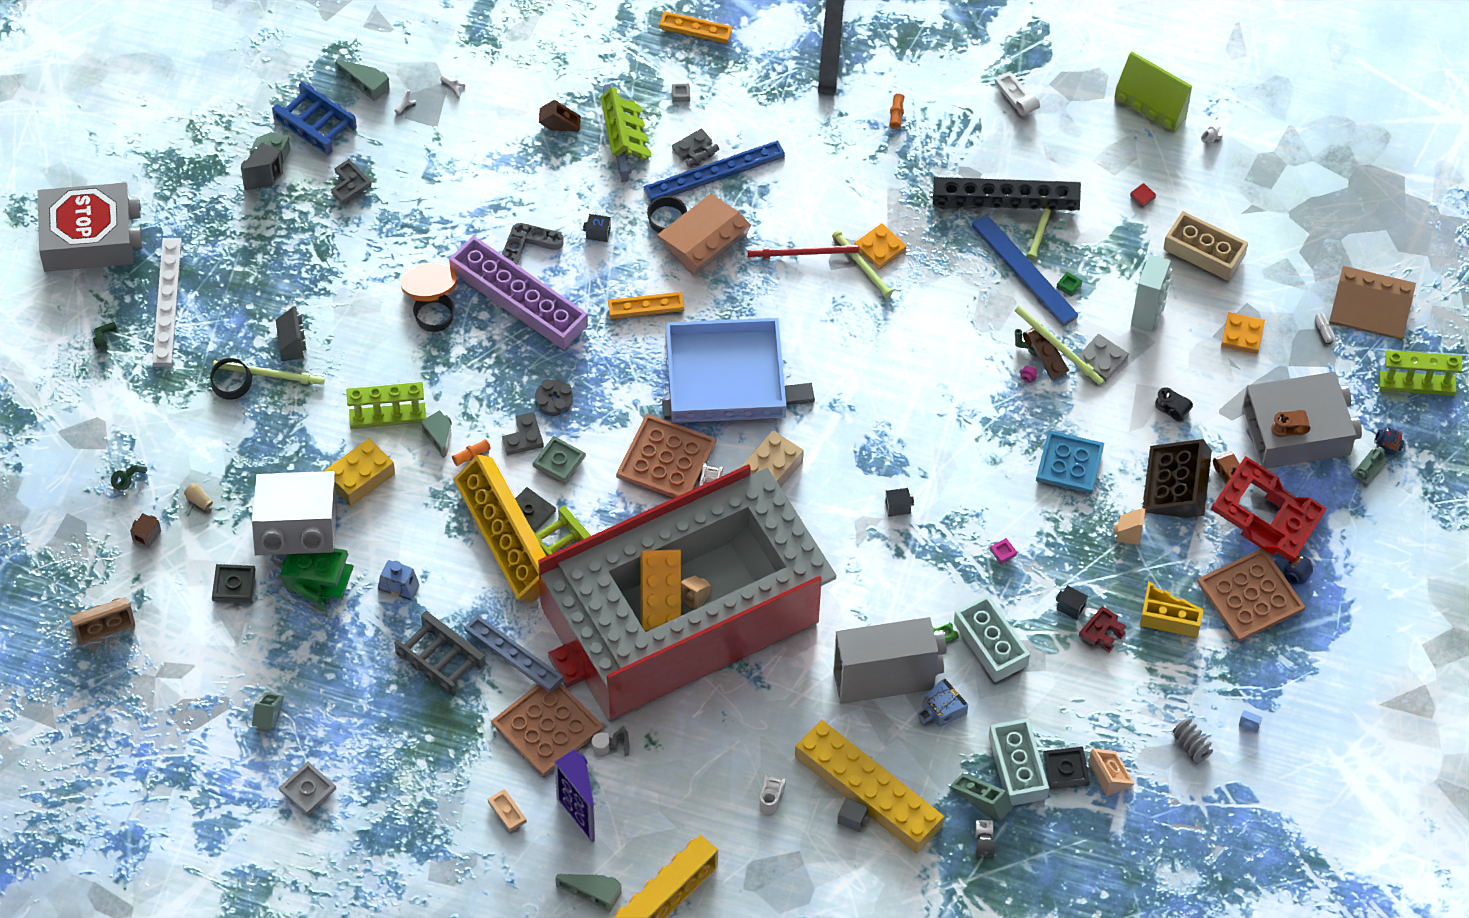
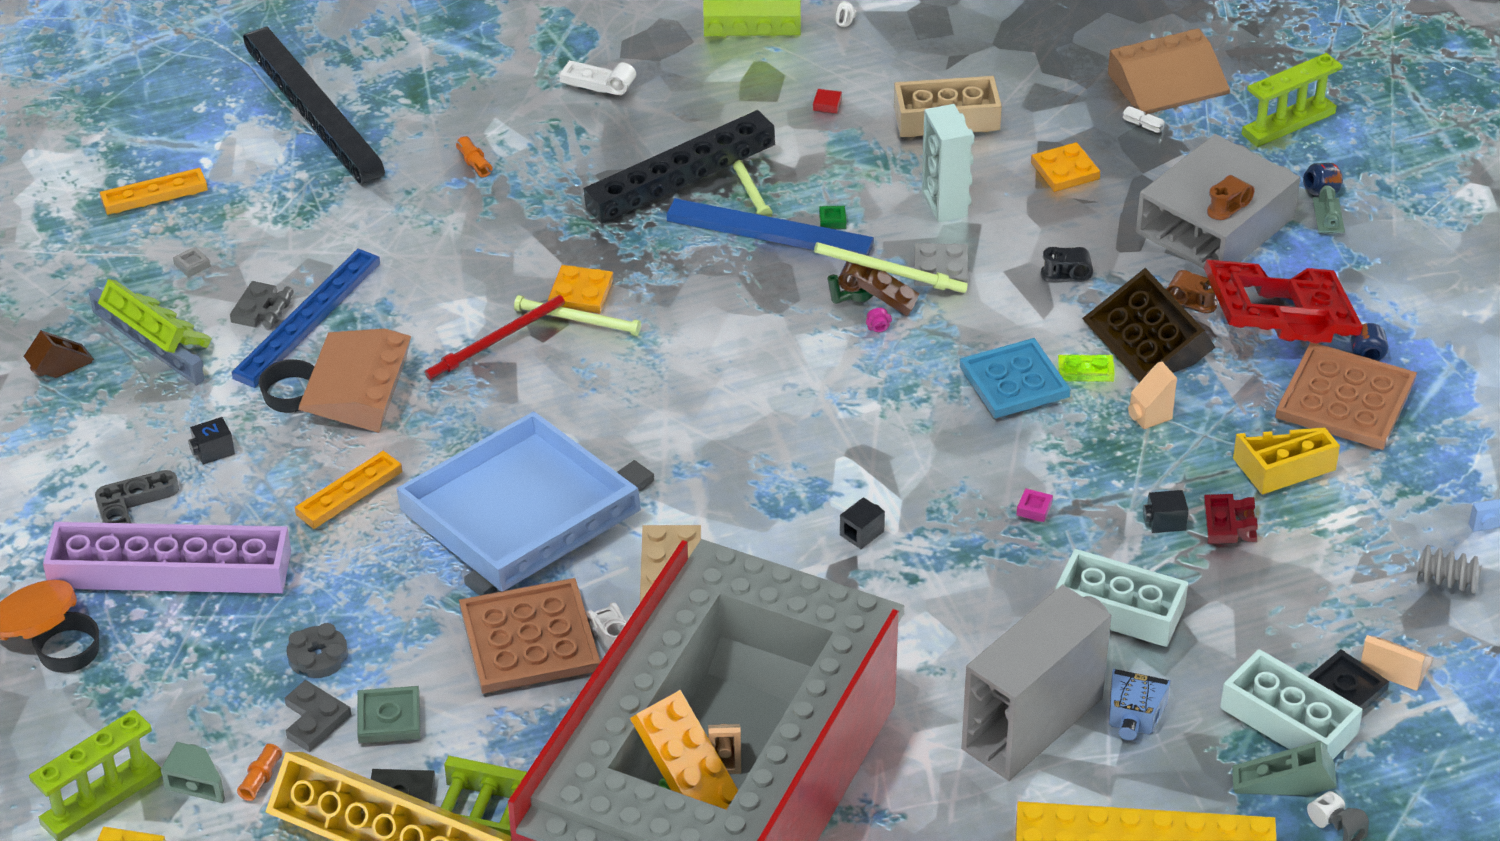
camera: 35 degrees left, 15 degrees down
none -> clear neon green plate [1057,355,1115,382]

